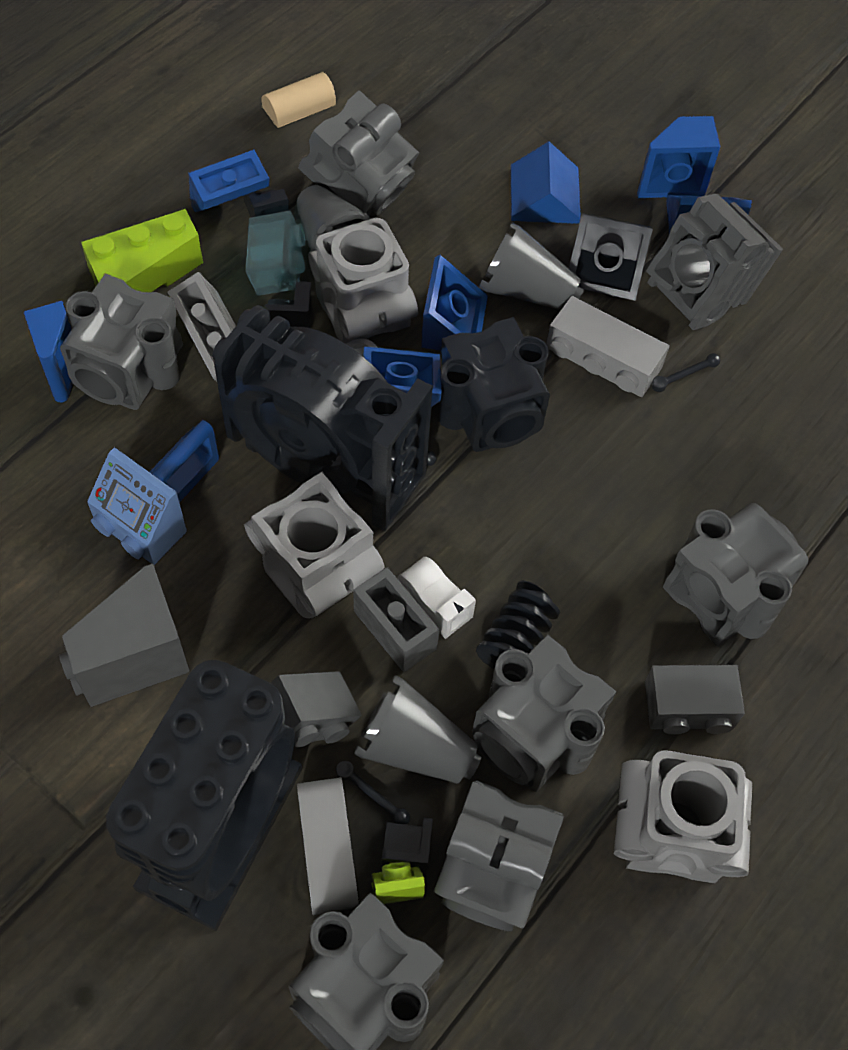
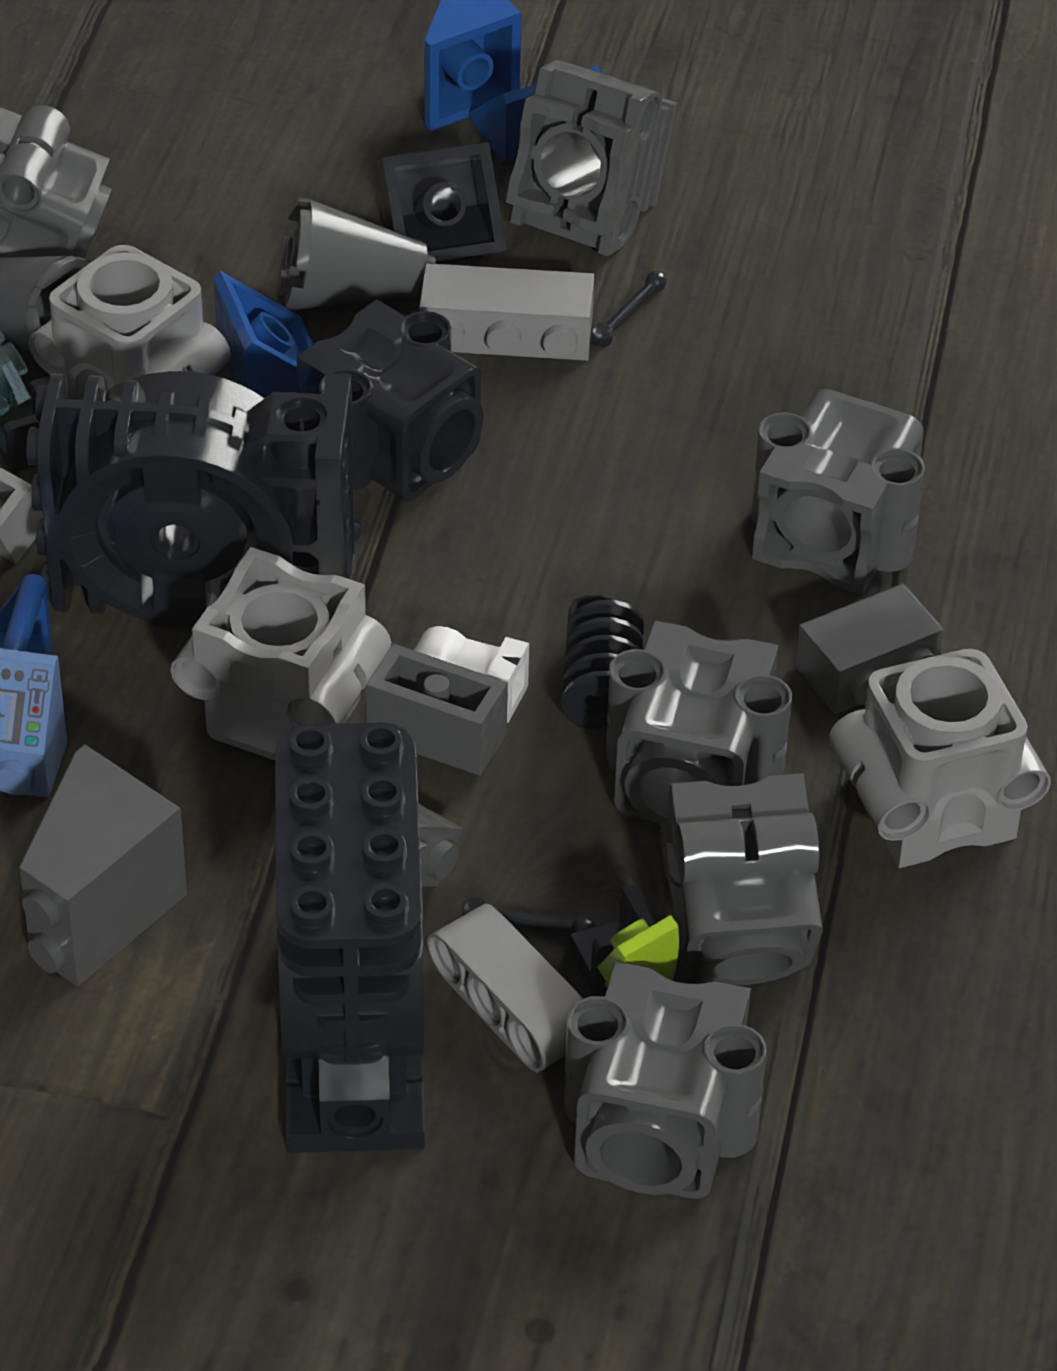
camera: 25 degrees left, 15 degrees down
dark grey cone [353,675,482,784] -> none
blue slope [511,141,581,224] -> none

